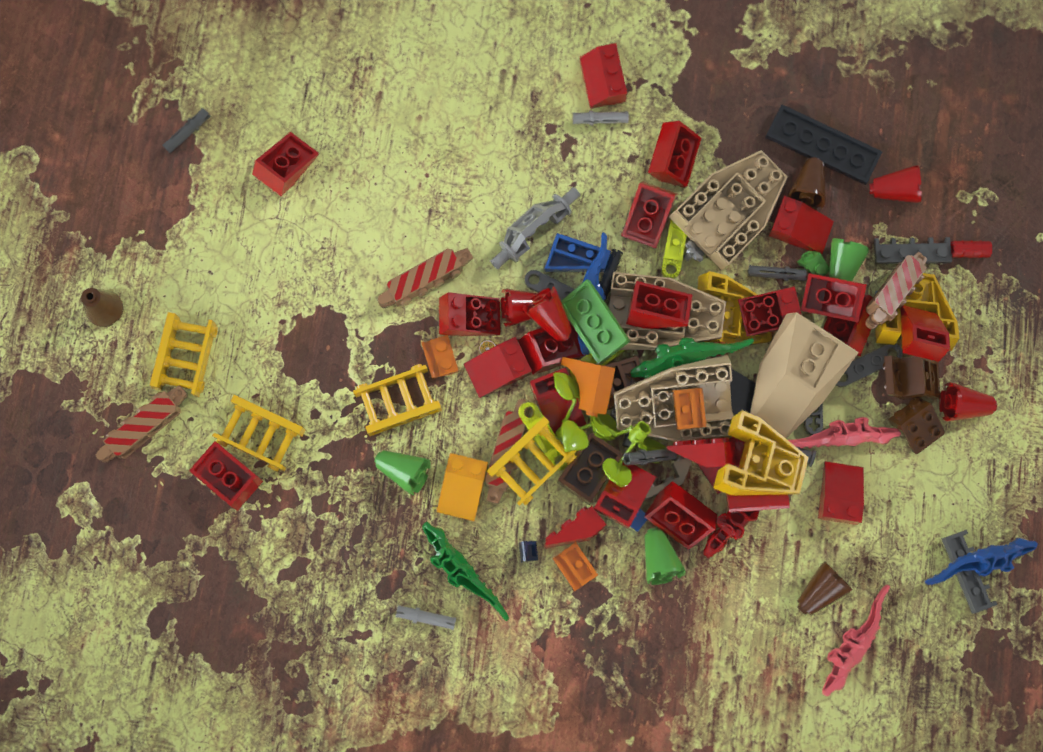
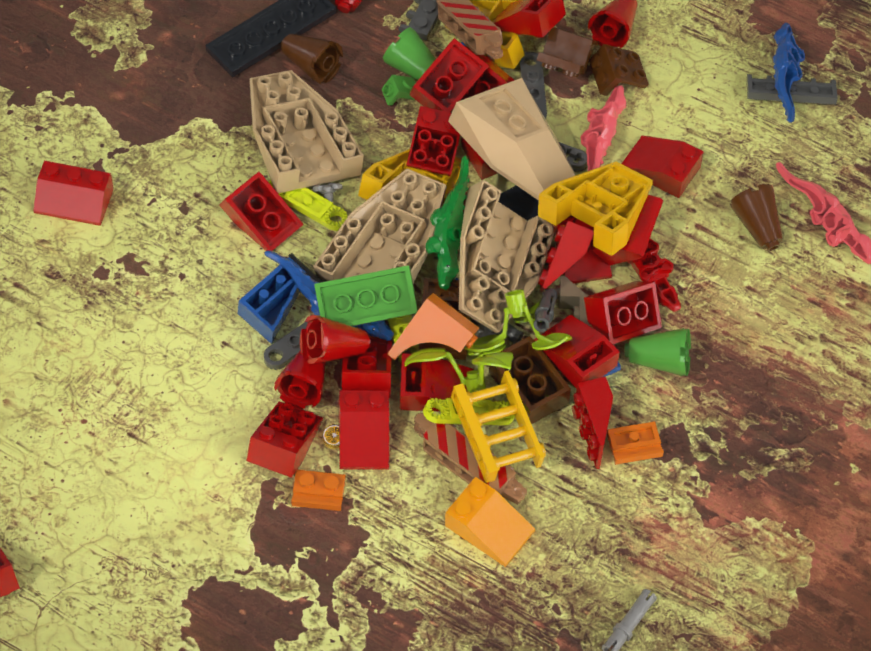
camera: 70 degrees left, 20 degrees down
yellow fence [353,364,442,437] -> none
bright green cone [374,450,431,495] -> none
medium nougat hinge [378,248,473,308] -> none
green animal [422,522,509,621] -> none
light grey plate [490,187,581,269] -> none
dark blue slope [519,541,538,562] -> none
light grey pin [573,111,629,125] -> none
red slope [626,281,693,329] -> none
red slope [648,121,702,188] -> none
orange plate [673,388,706,430] -> none
dark grey pin [748,265,807,281] -> none
red slope [769,196,834,255] -> none

